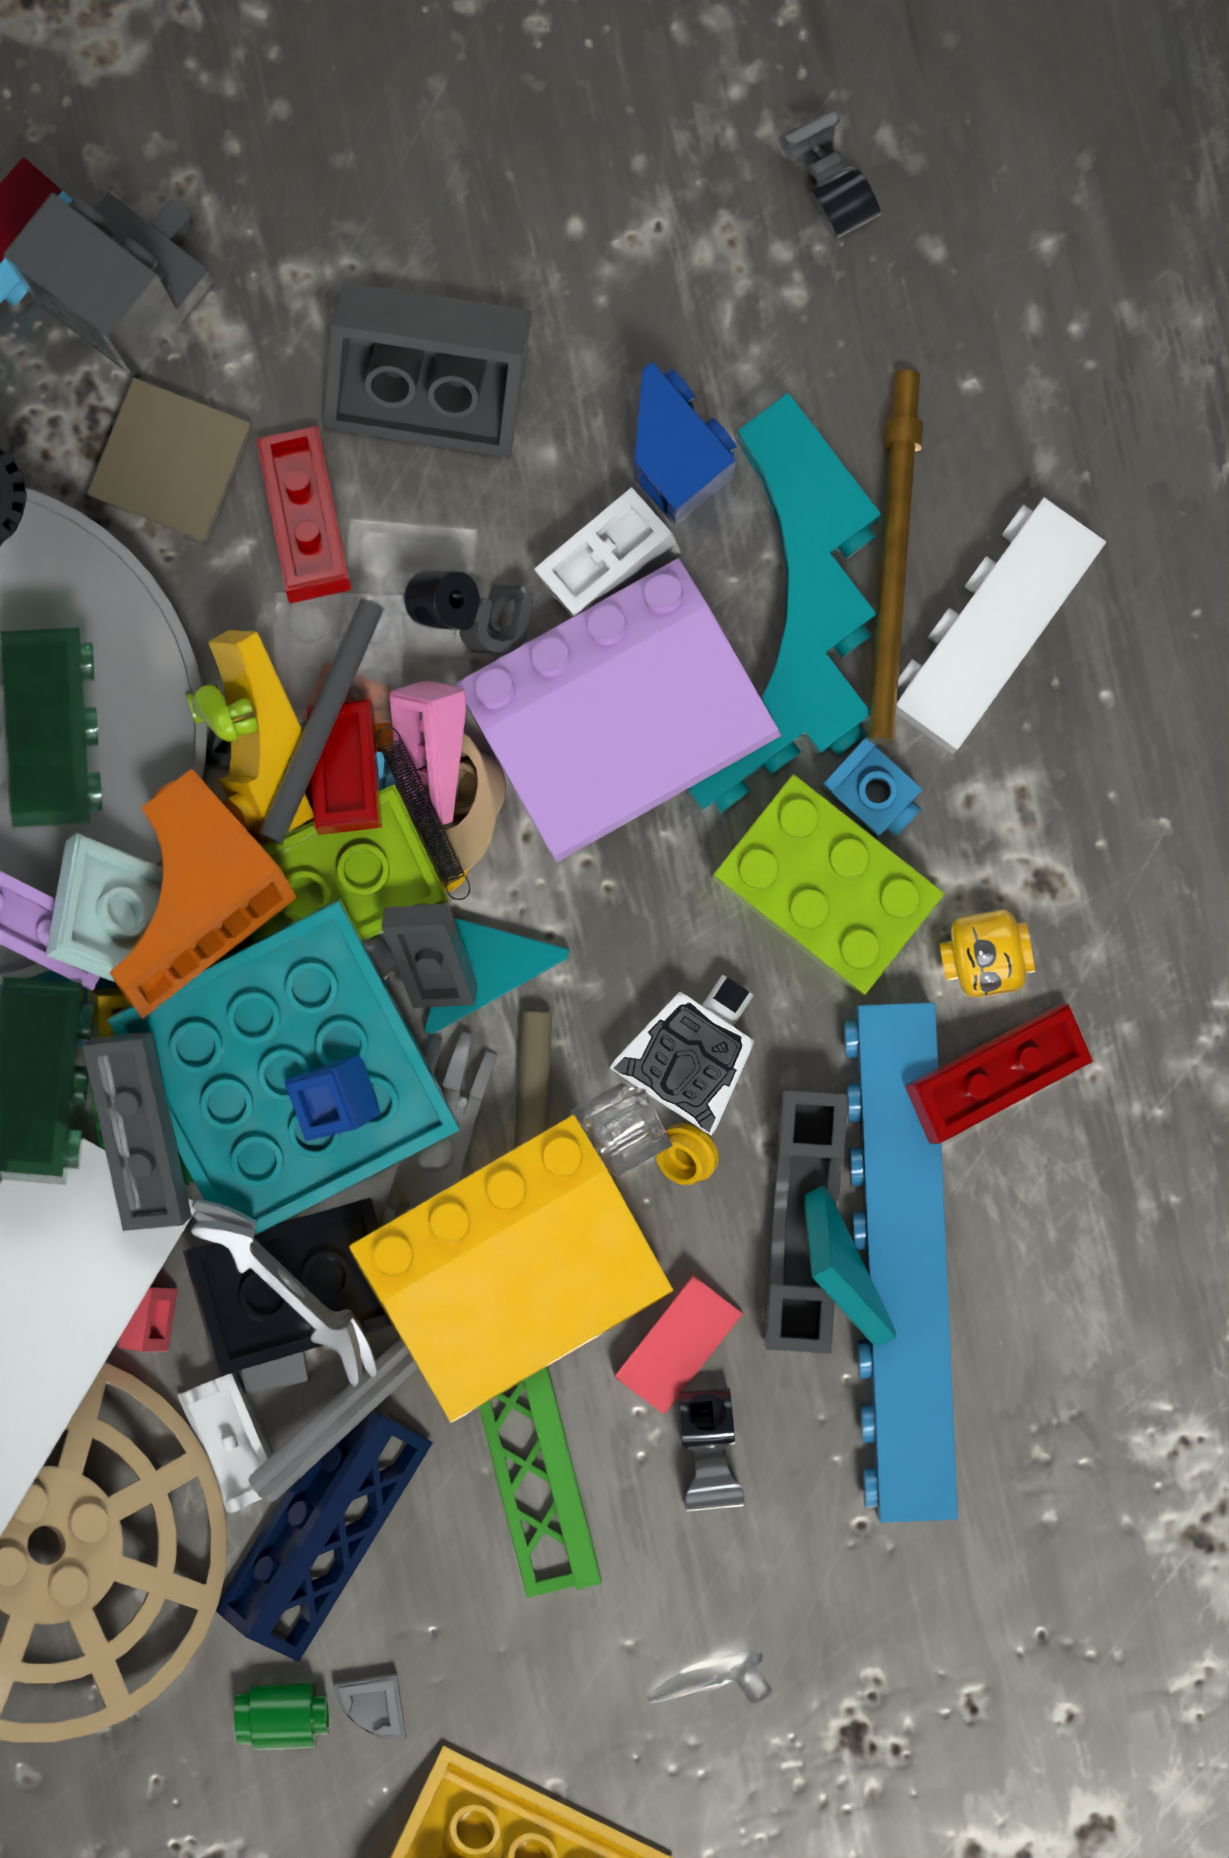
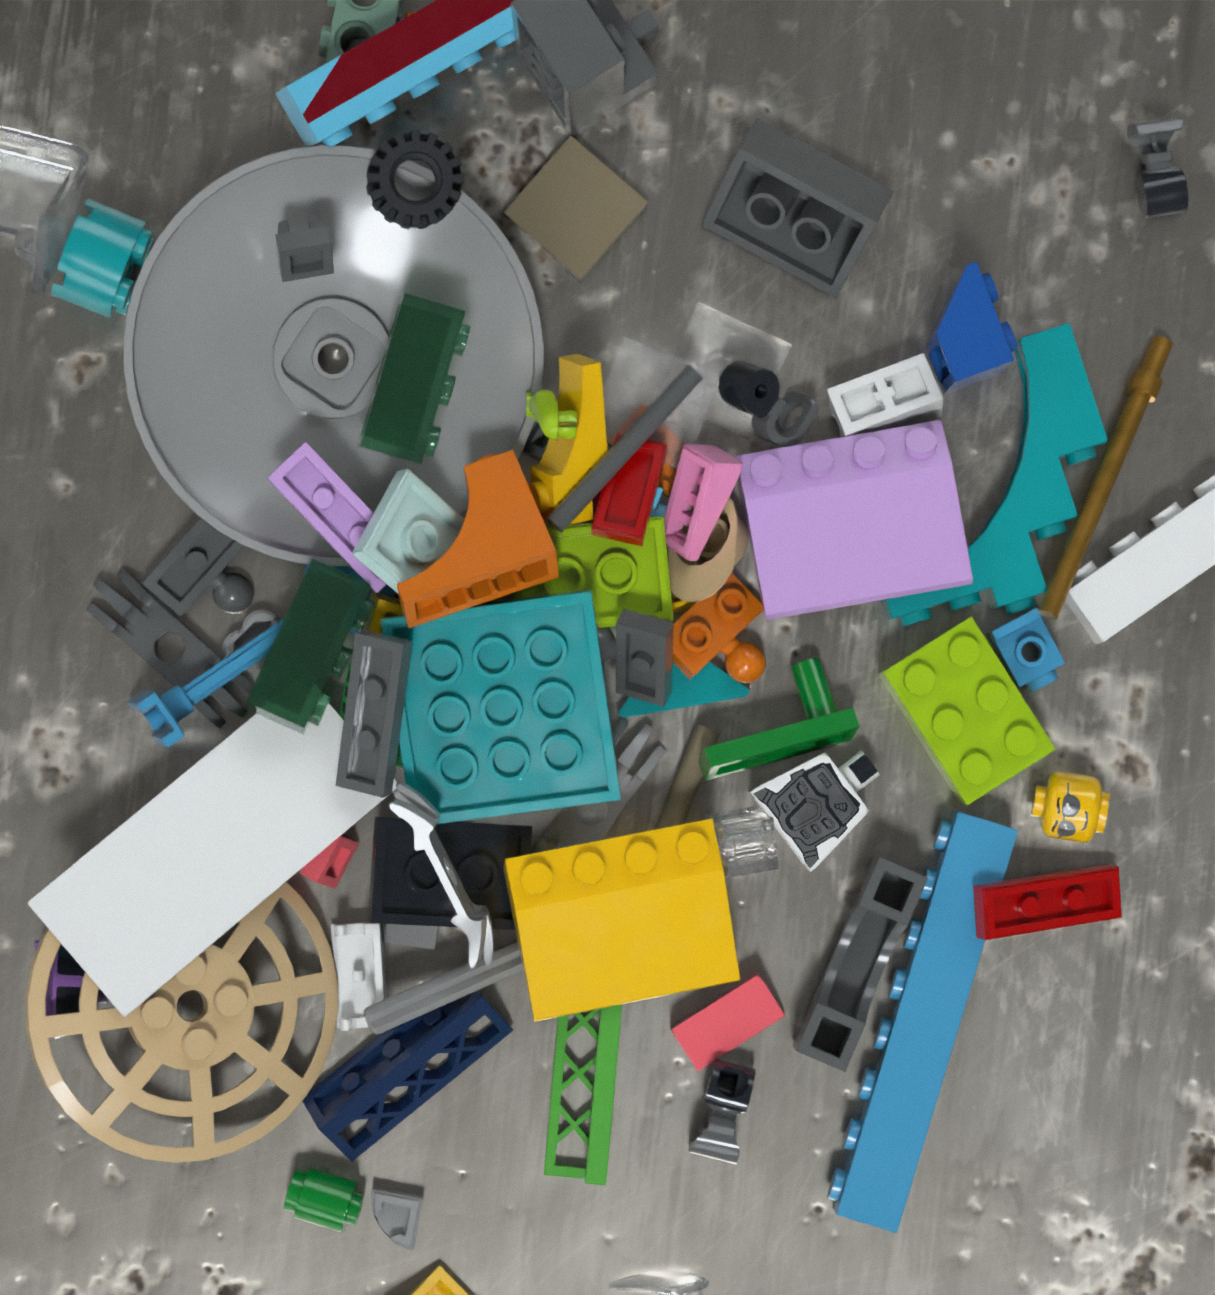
camera: 15 degrees right, 0 degrees up
red tile [256,425,352,604] -> none
blue slope [284,1055,380,1141] -> none
black piece [376,727,471,900] -> none
yellow plate [656,1123,719,1185] -> none
teal tile [804,1185,897,1347] -> none
none -> orange plate [672,572,766,683]
none -> green piece [698,658,860,781]

